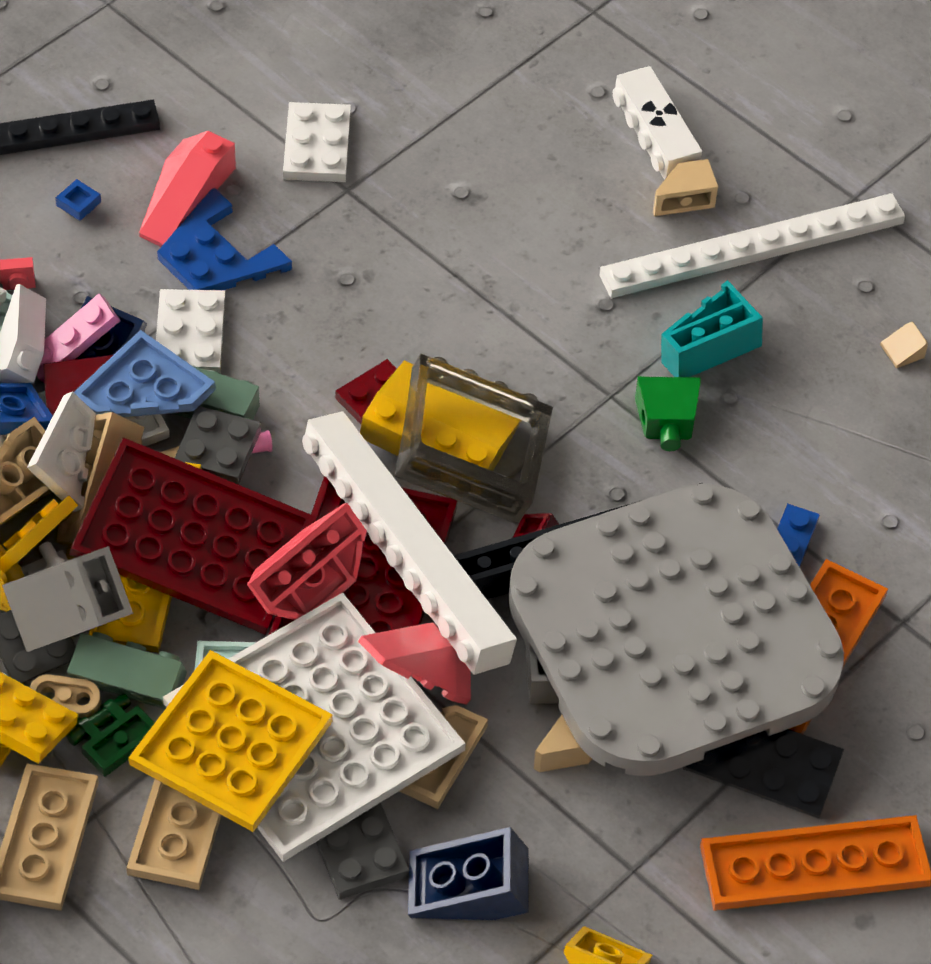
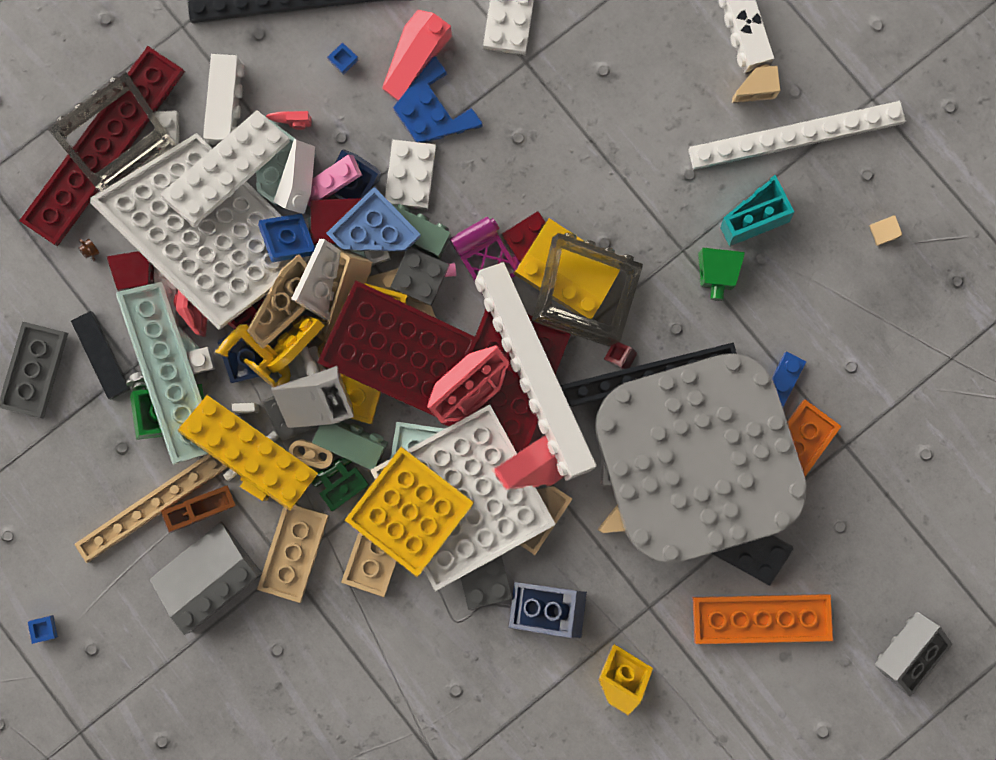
camera: 10 degrees right, 30 degrees up
none -> magenta piece [449,216,520,295]

